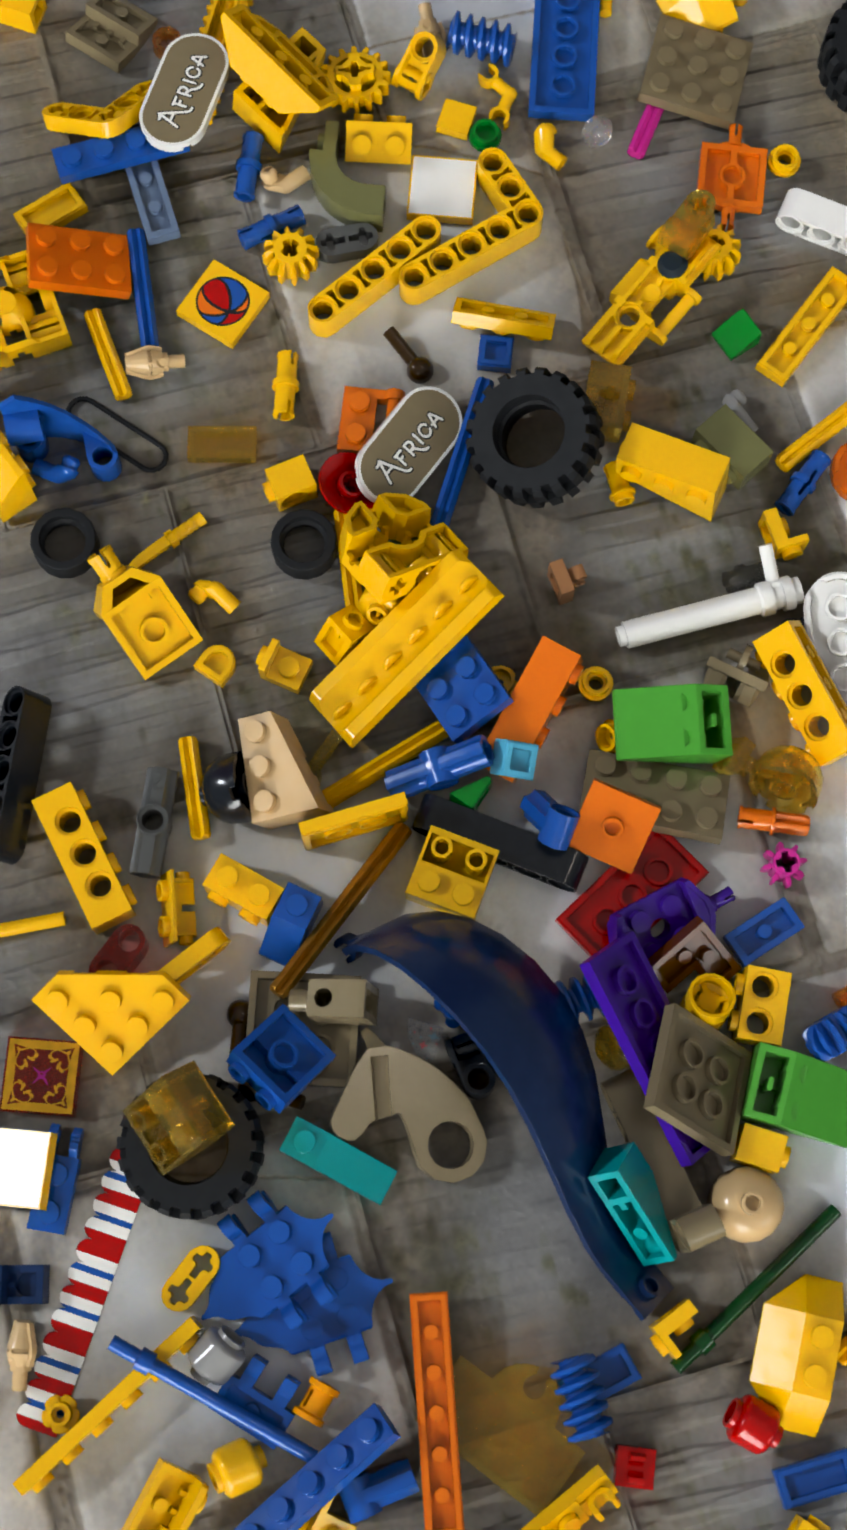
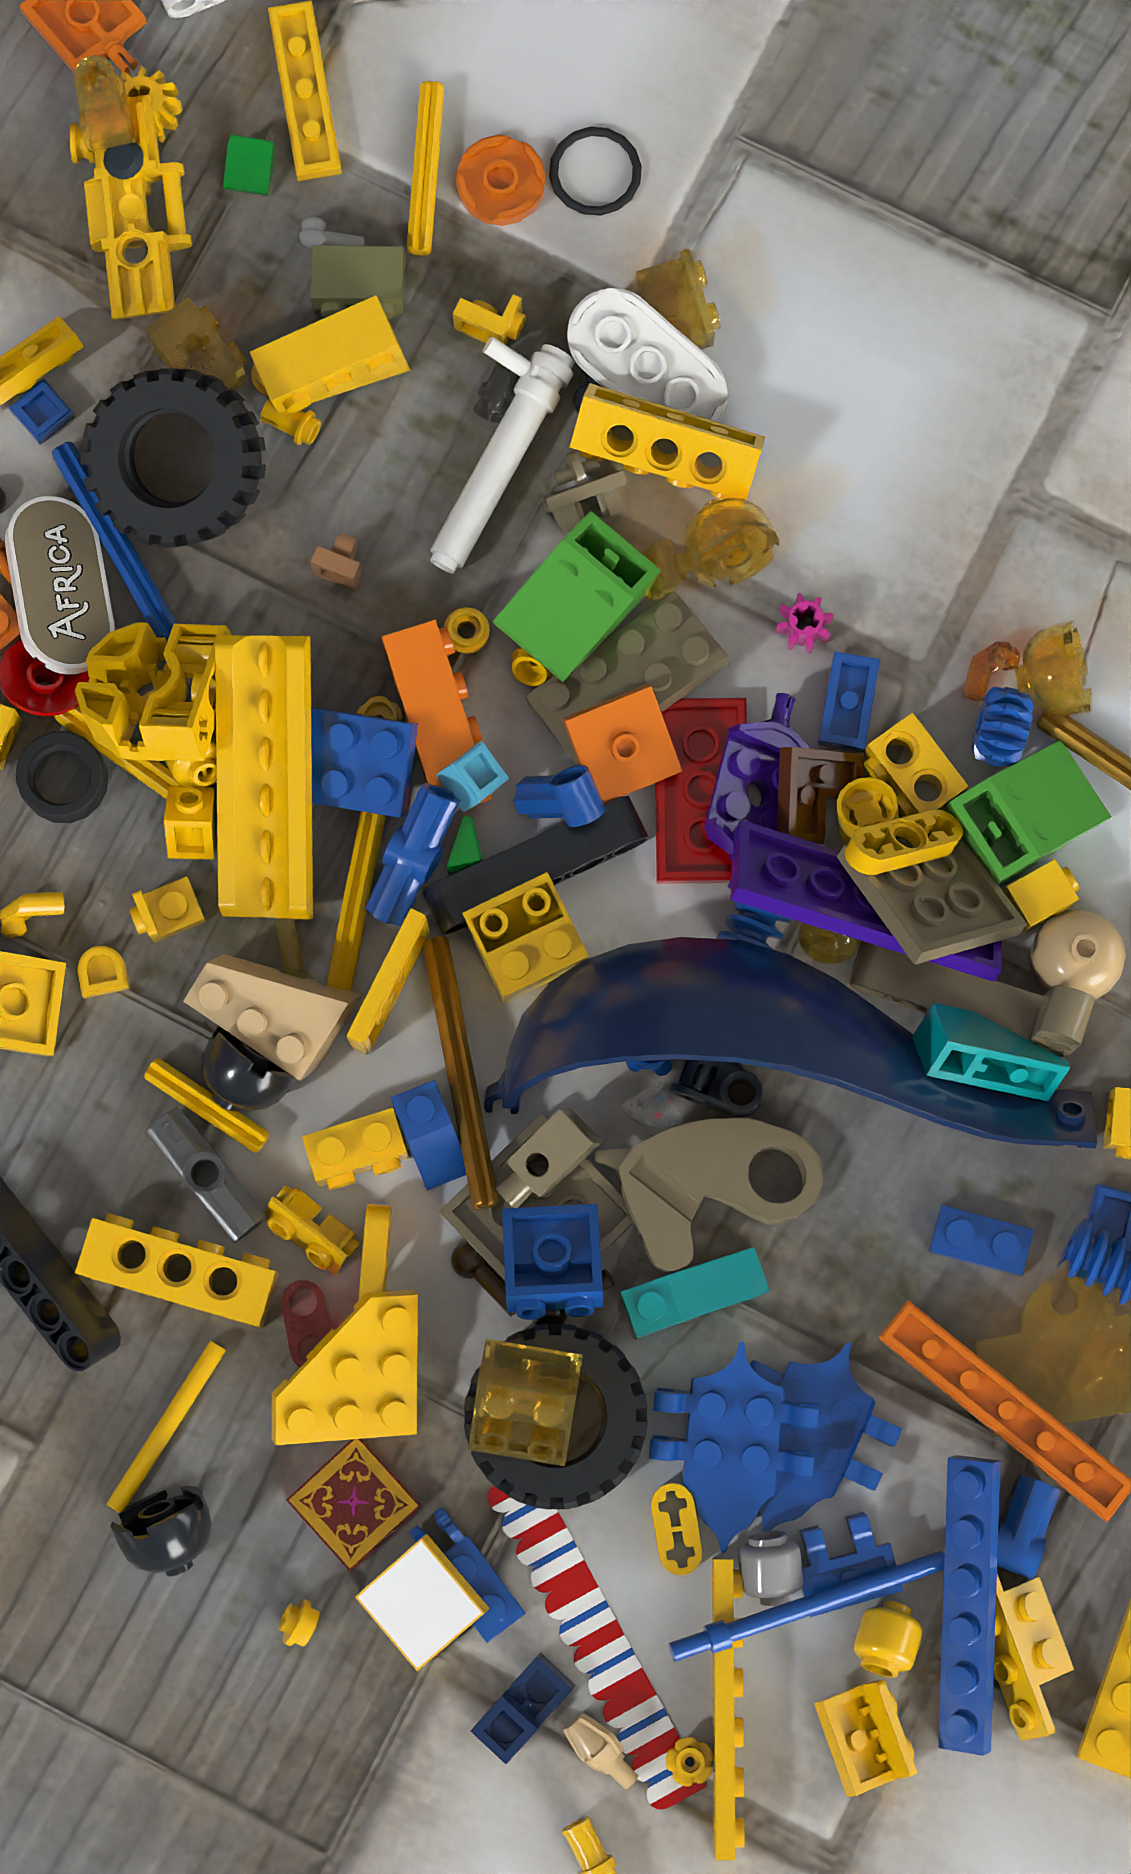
camera: 45 degrees left, 5 degrees up
light orange bush [292,1375,340,1428] -> none
orange axle [737,805,810,836] -> none
blue pin [774,449,832,516] -> none
none -> yellow beam [844,809,963,875]
none -> blue plate [928,1205,1034,1277]

